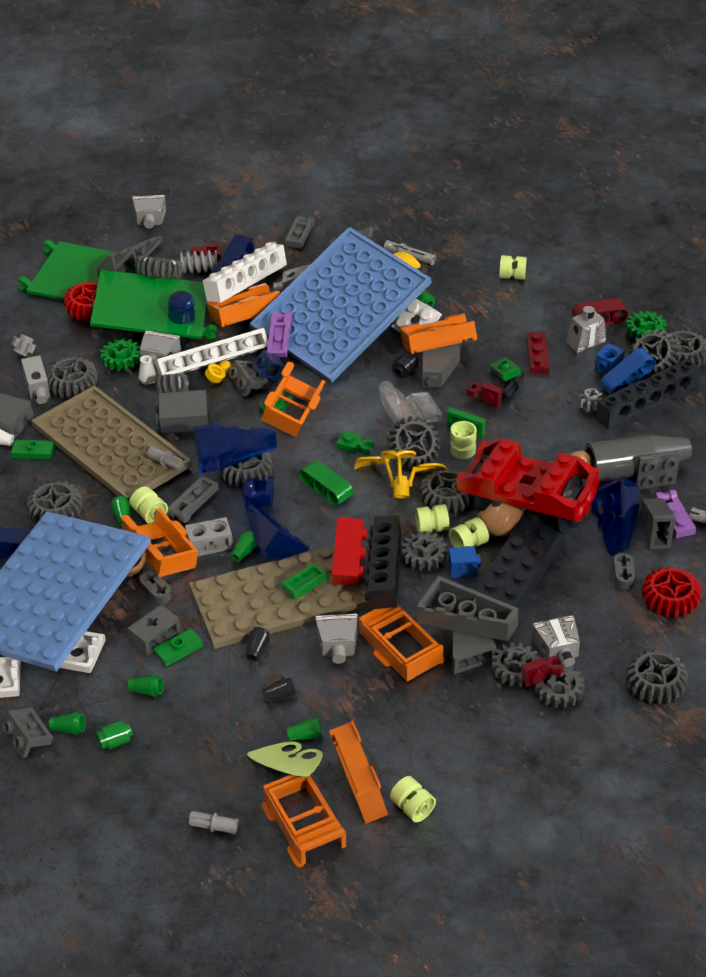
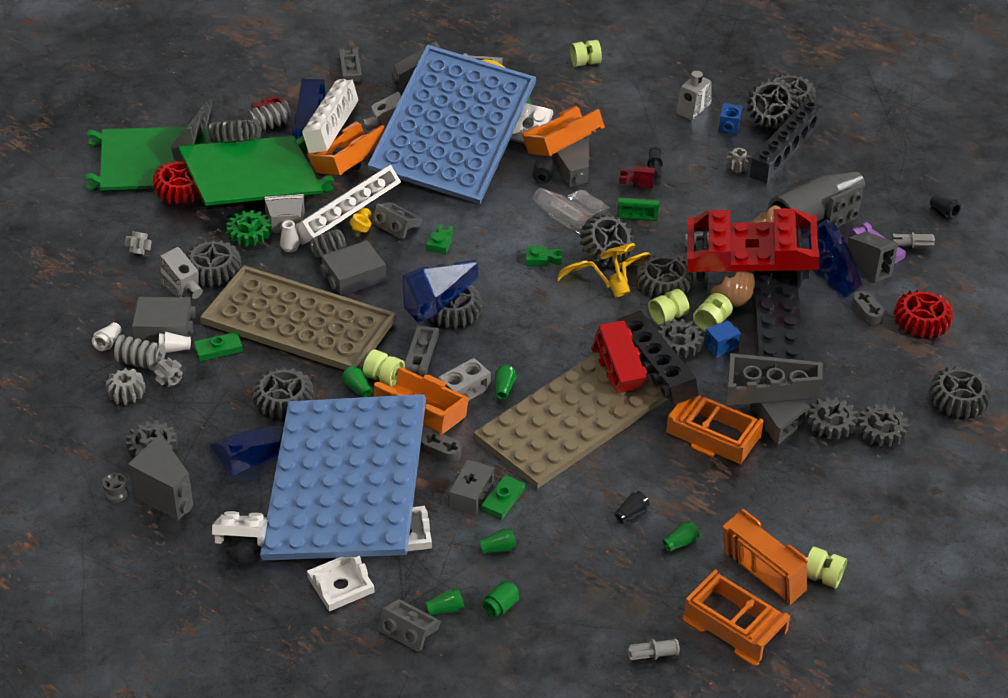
camera: 25 degrees left, 0 degrees up
light grey torso [132,195,166,229] -> none
light grey axle [147,445,184,471] -> none
clear blue helmet [168,291,195,324] -> none
clear blue helmet [242,476,274,507] -> none
clear blue wedge [244,500,310,560] -> none
black cone [245,627,270,662] -> none
yellowish green piece [247,741,323,777] -> none
dark blue brick [252,350,285,383] -> none
orange piece [261,362,326,437] -> none
medium lavender plate [267,312,292,357] -> none
green plate [280,563,328,601] -> none
green beam [299,460,354,506] -> none
light grey torso [315,614,358,664] -> none
yellowish green wheel [450,421,477,459] -> none
green plate [489,357,521,381] -> none
dark red plate [522,656,564,687] -> none
dark red plate [527,332,550,374] -> none
light grey torso [531,615,580,667] -> none
dark red beam [571,298,628,324] -> none
blue beam [600,348,656,395] -> none
green gear [626,311,667,339] -> none

